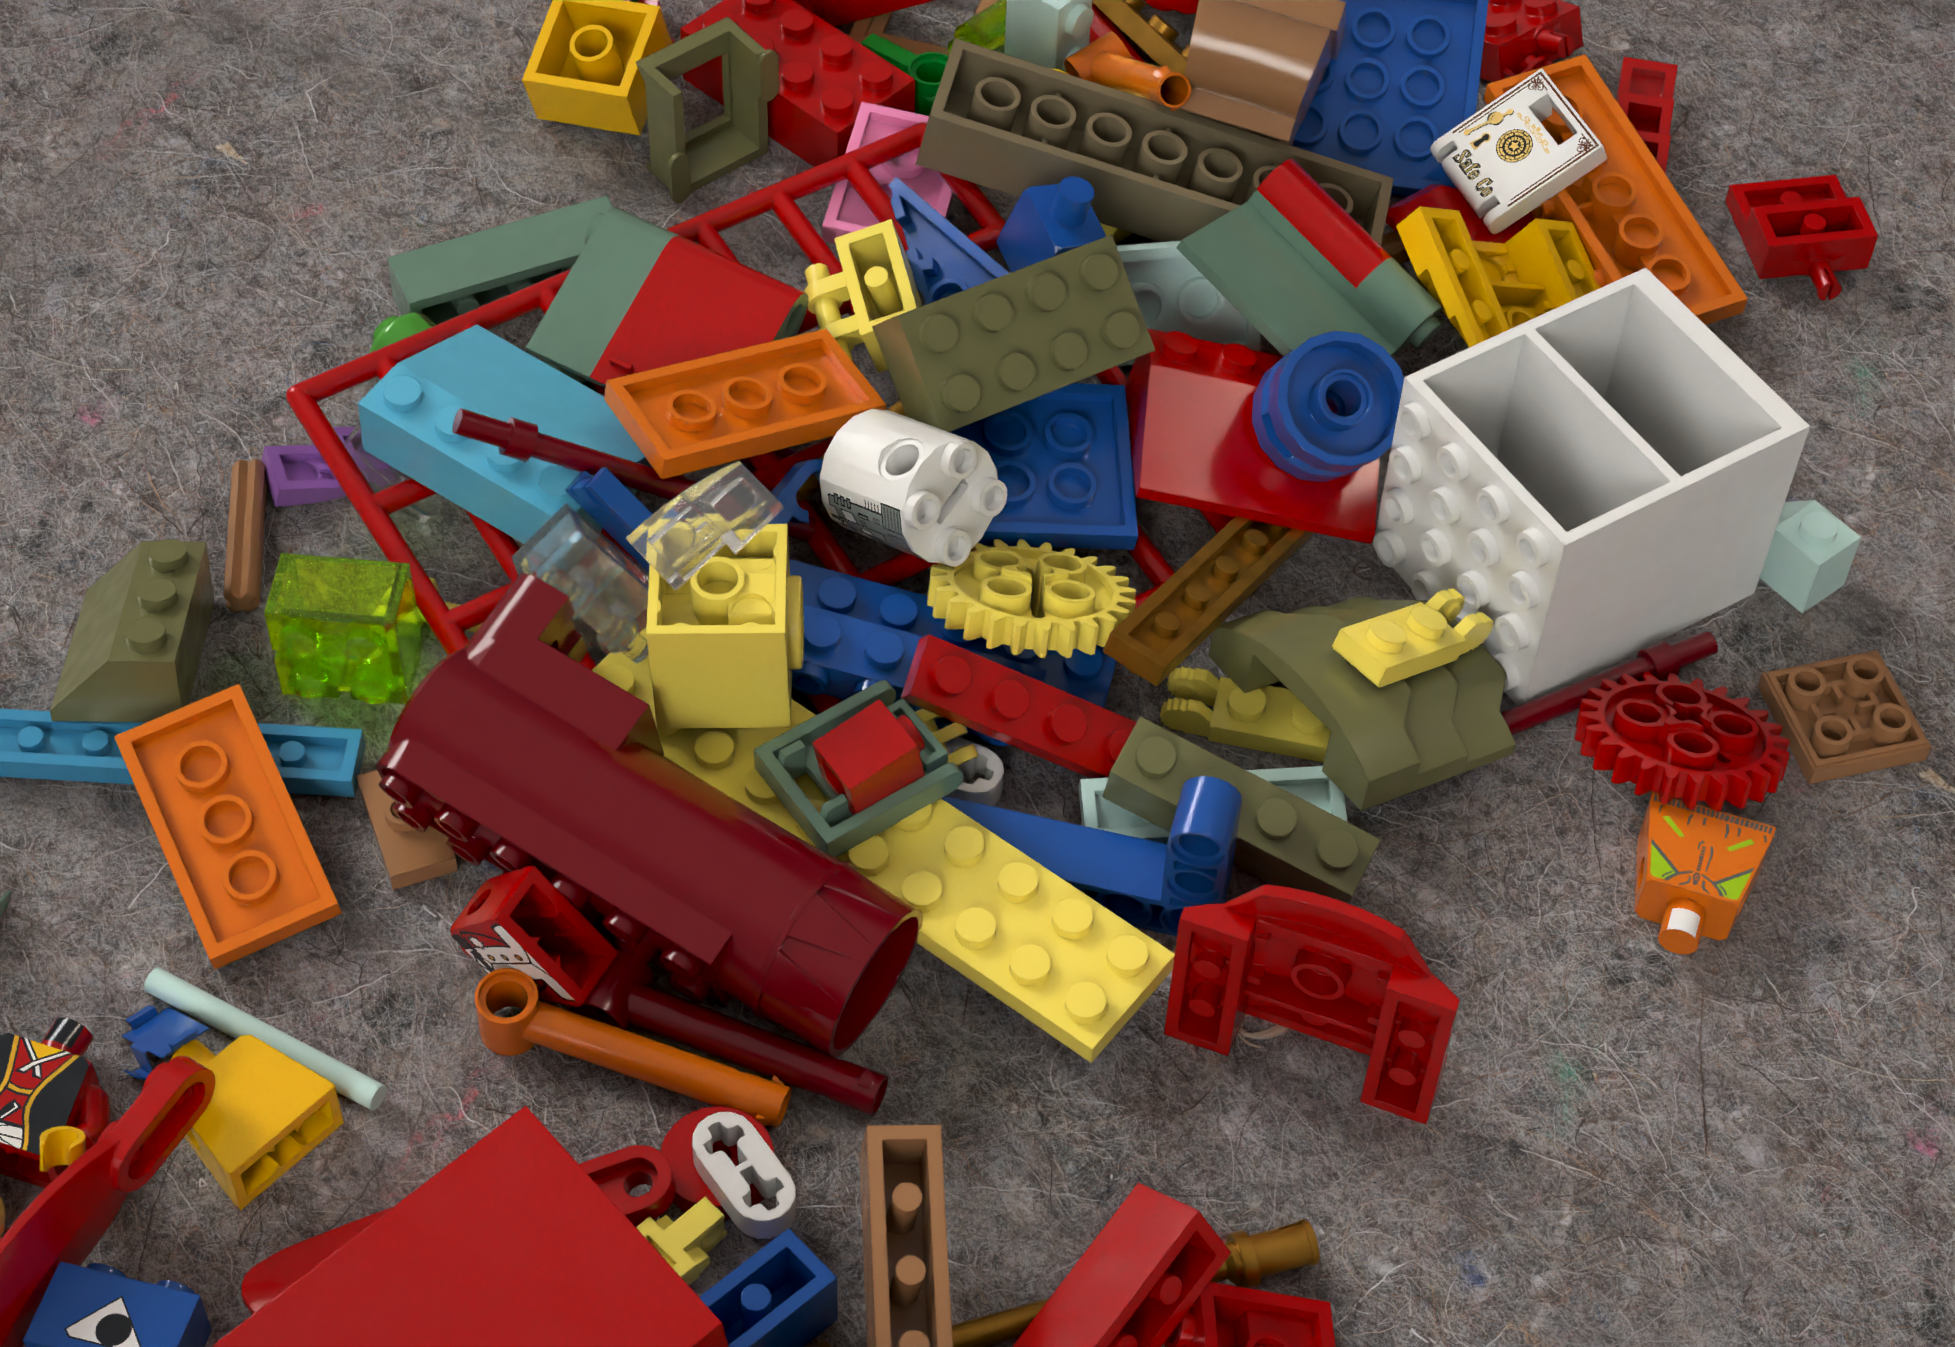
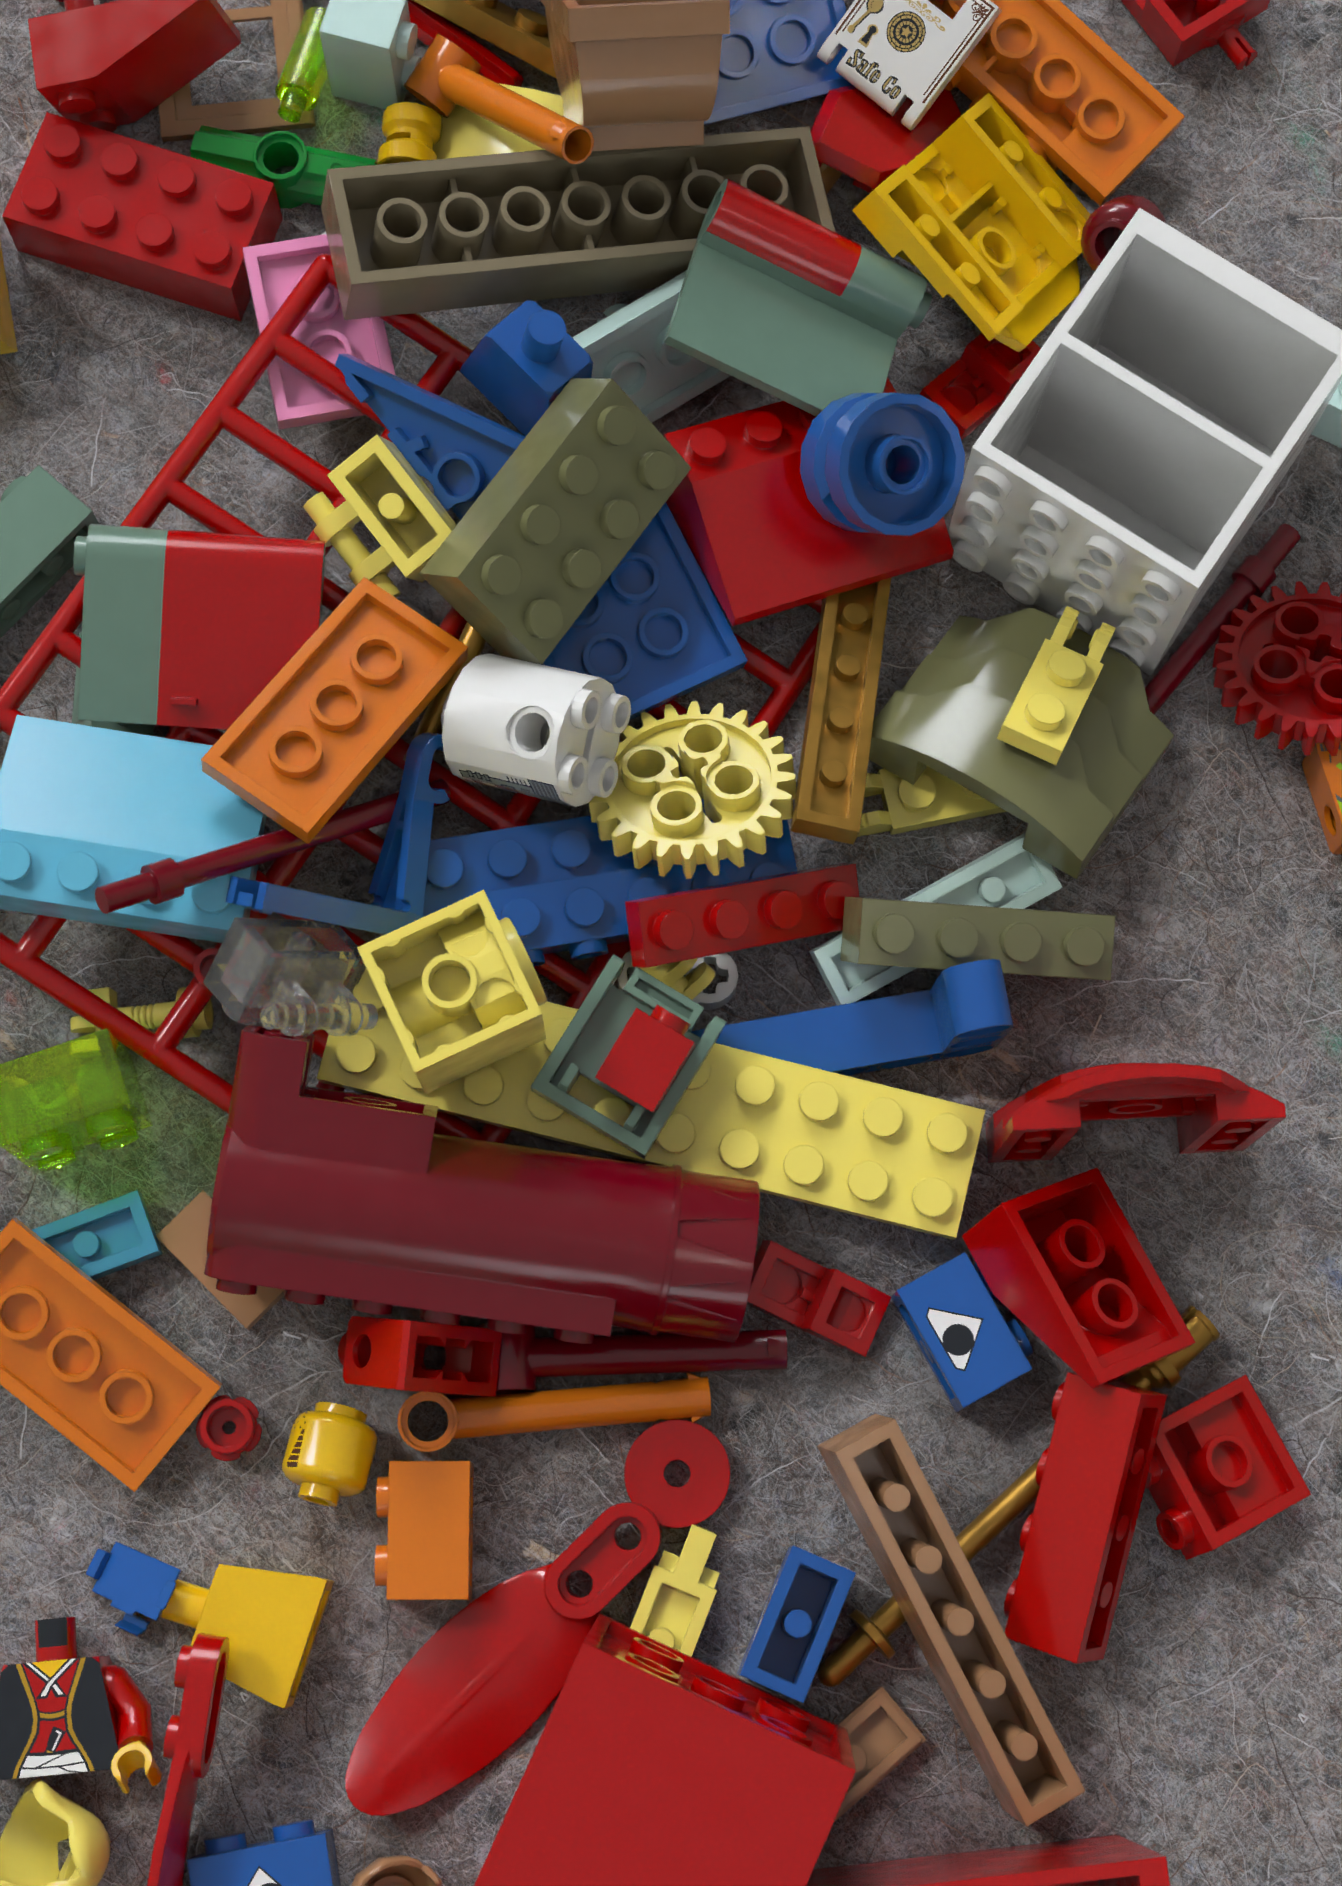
camera: 25 degrees left, 25 degrees up
light aqua bar [144,967,387,1111] -> none
clear slope [625,461,784,591] -> none
olive piece [635,17,779,203] -> none
white beam [692,1112,796,1239] -> none
none -> red plate [196,1395,262,1461]
none -> yellow head [282,1402,377,1507]
none -> orange brick [375,1461,474,1600]
none -> red slope [747,1240,891,1357]
none -> blue brick [891,1252,1033,1413]
none -> red slope [962,1167,1196,1389]

